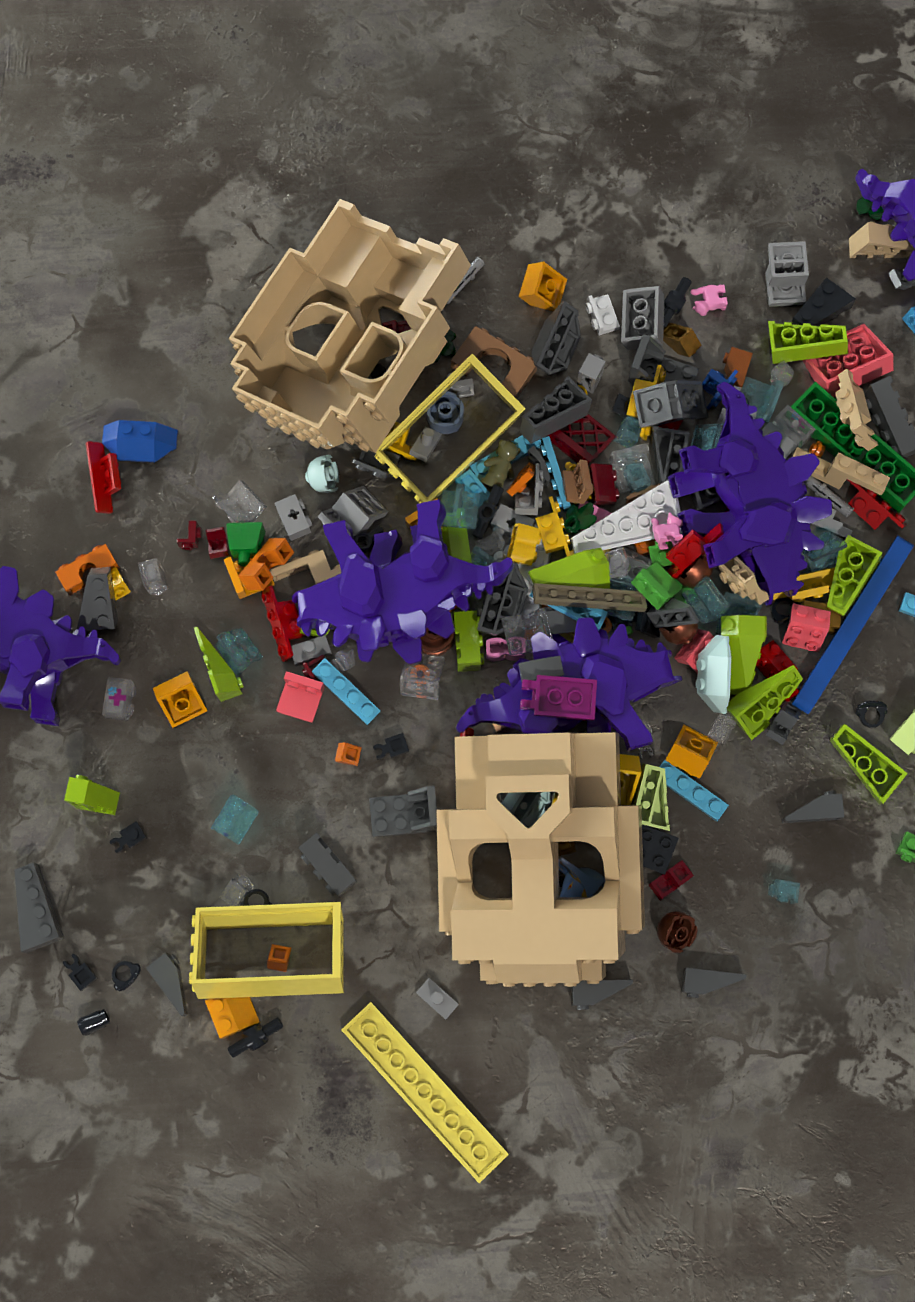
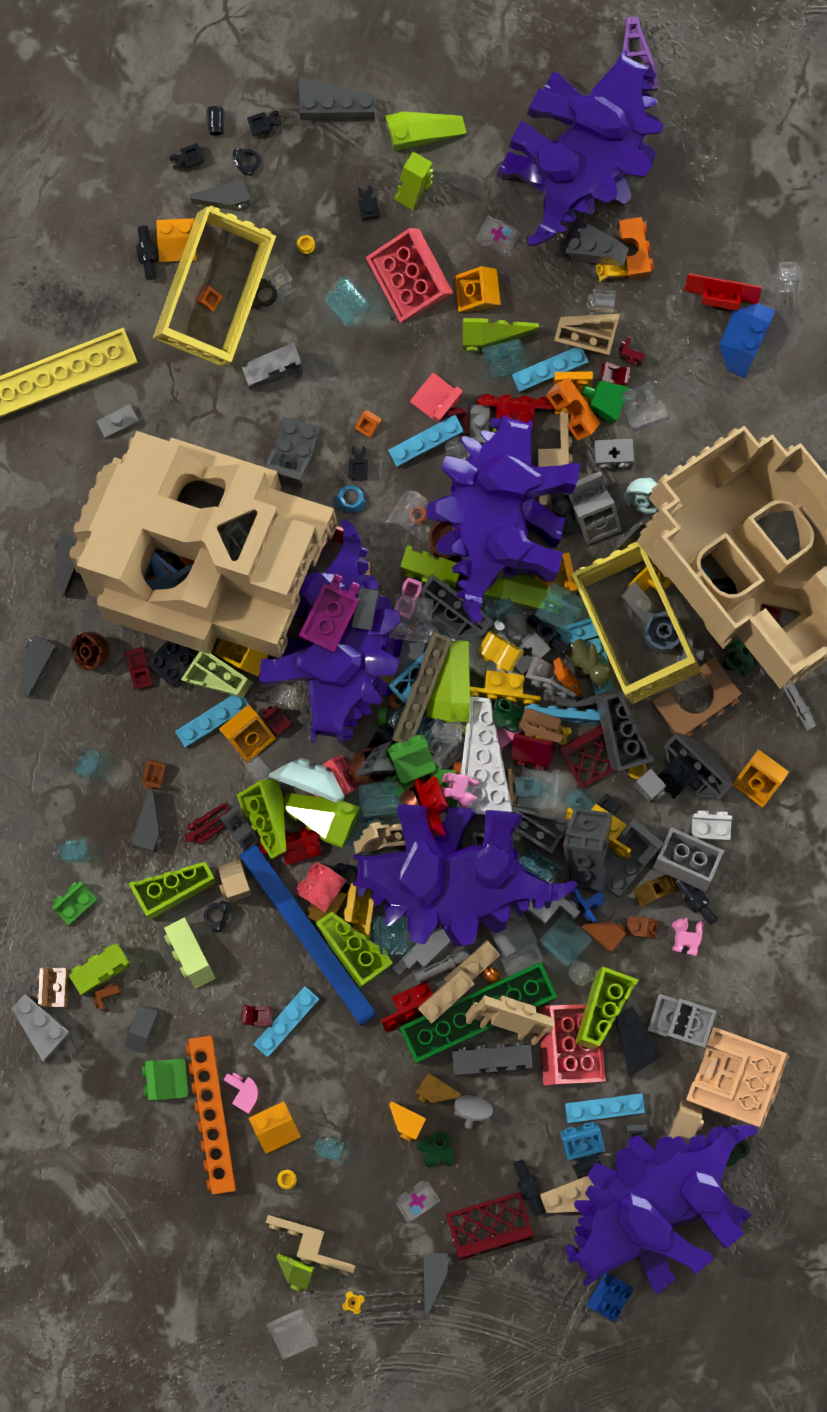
camera: 110 degrees right, 5 degrees up
none -> clear light blue brick [57,838,87,862]
none -> dark orange bracket [142,759,166,790]
none -> black plate [169,143,205,170]
none -> dark red piece [185,803,231,845]
none -> tan wedge [218,859,252,903]
none -> dark red bracket [262,705,292,736]
none -> yellow plate [296,235,315,254]
none -> dark azure piece [334,485,366,513]
none -> coral slope [365,228,454,323]
none -> lime wedge [385,111,467,152]
none -> medium azure plate [512,347,589,393]
none -> tan wedge [554,313,620,355]
none -> medium azure plate [565,1093,645,1123]
none -> dark orange bracket [626,916,658,939]
none -> black plate [658,754,700,799]
none -> light nougat piece [686,1027,789,1129]
none -> clear bracket [778,262,799,292]

